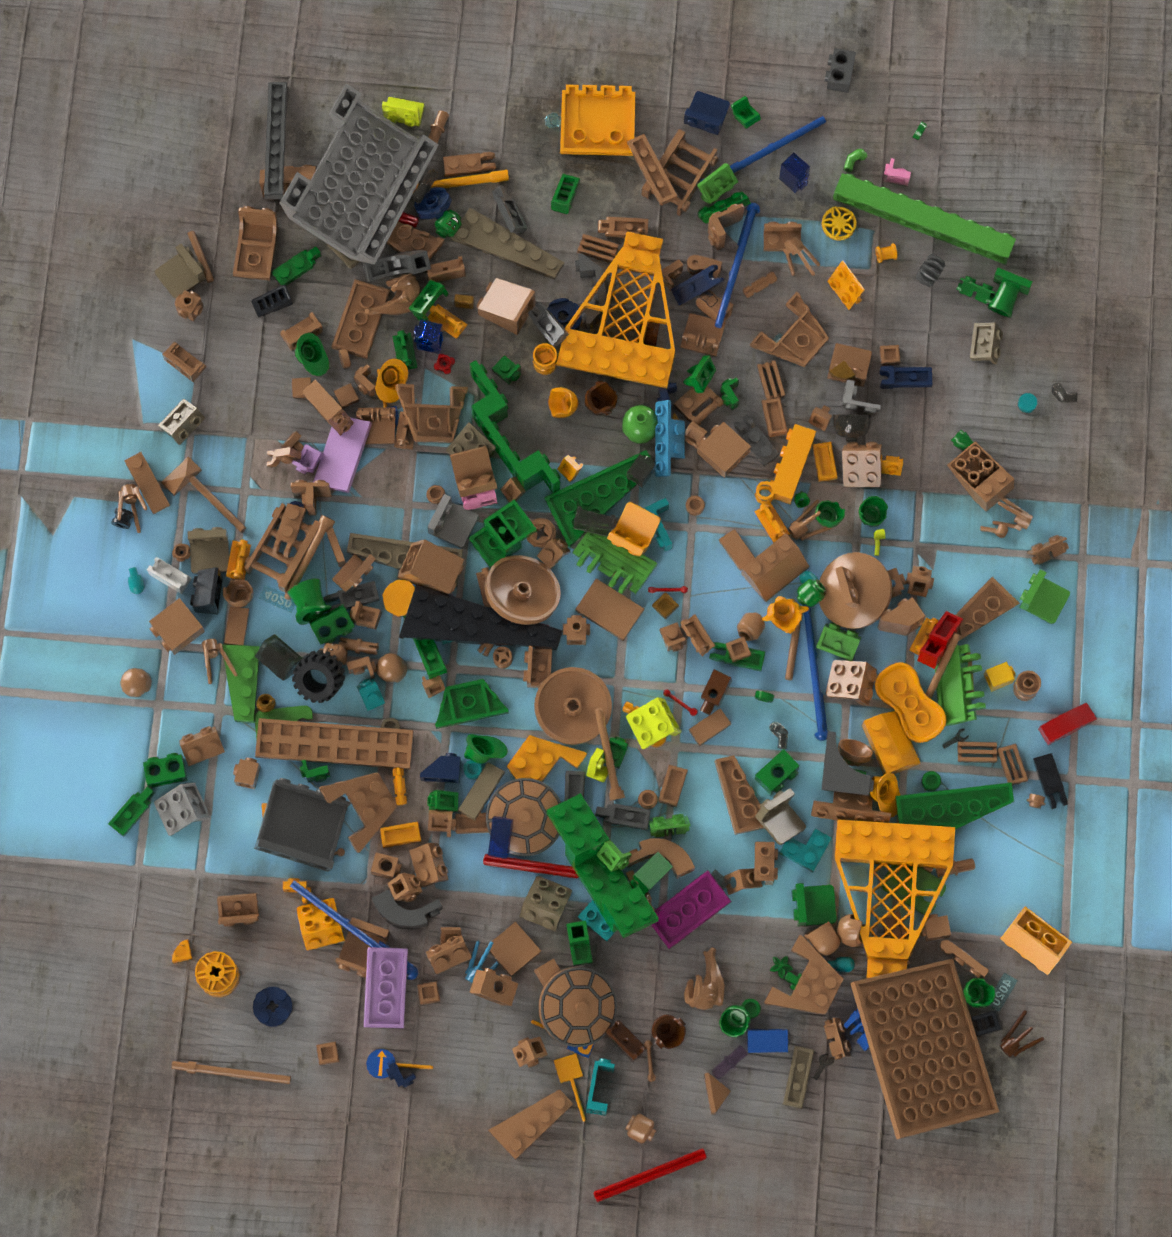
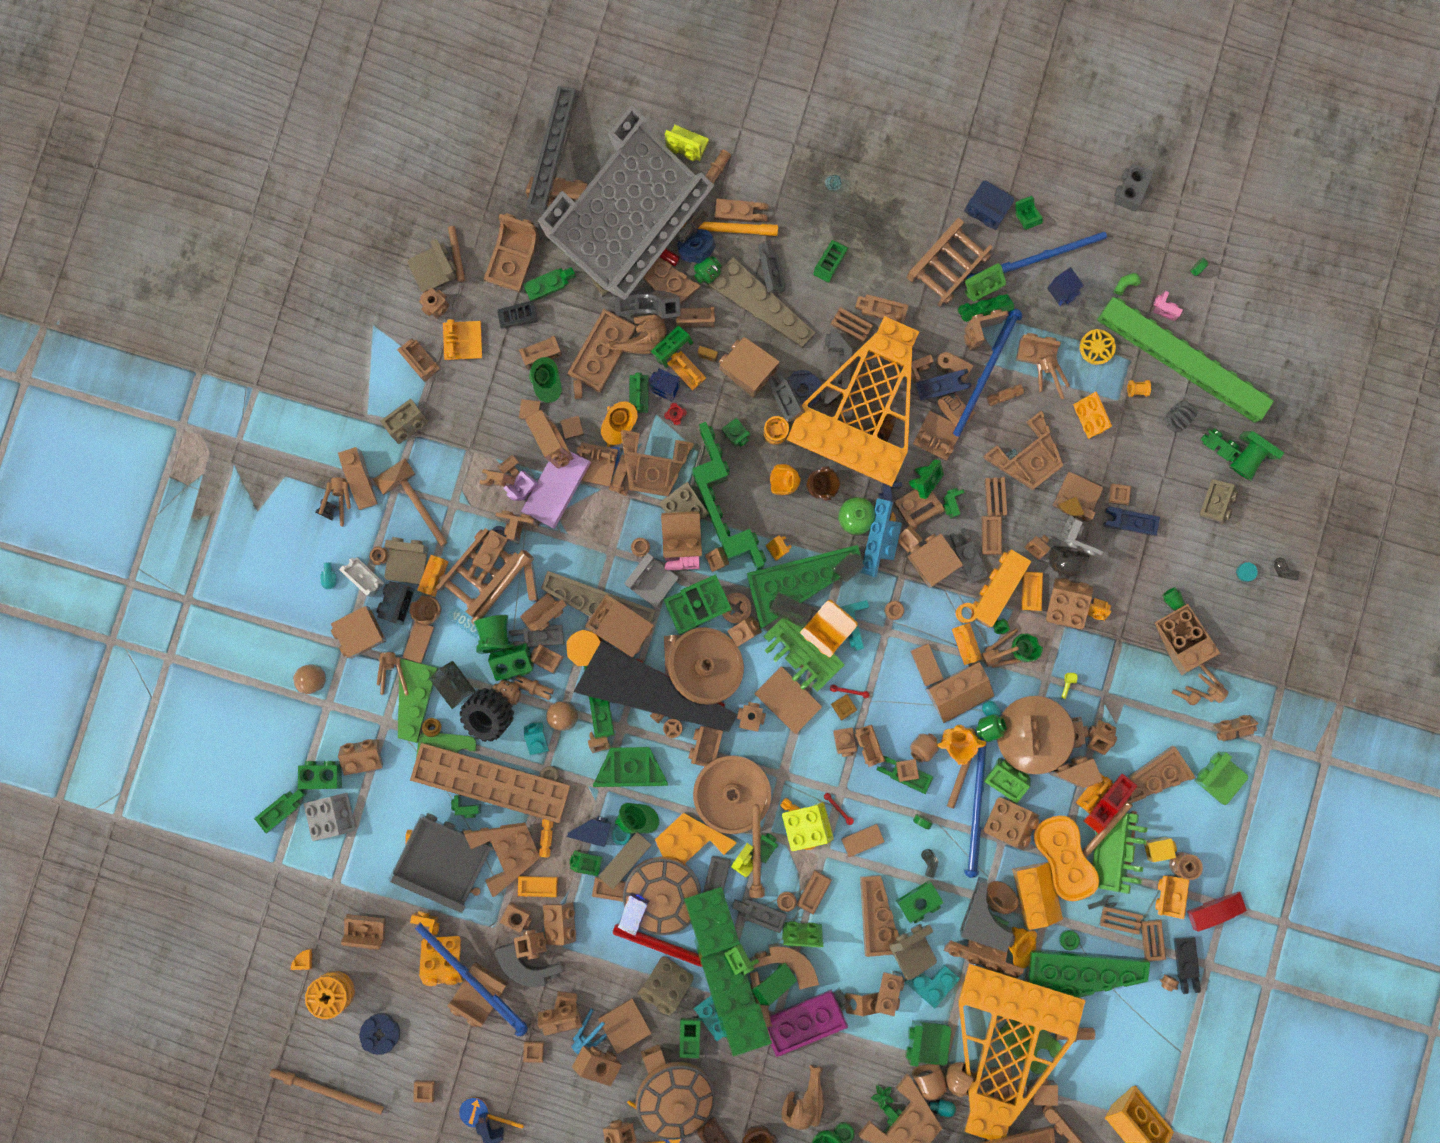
camera: 10 degrees right, 10 degrees up
medium nougat brick [233,758,261,789] -> none
medium nougat bracket [347,656,377,679] -> none
medium nougat bracket [354,365,376,397] -> none
lavender tile [364,947,408,1028] -> none
medium nougat bracket [428,810,456,837] -> none
light orange hinge [560,84,635,156] -> none
medium nougat plate [627,134,677,206] -> none
reddish brown torso [700,669,732,715] -> none
green hair [859,496,888,527] -> none
none -> light orange hinge [443,319,482,360]
none -> light orange bracket [1155,875,1190,919]

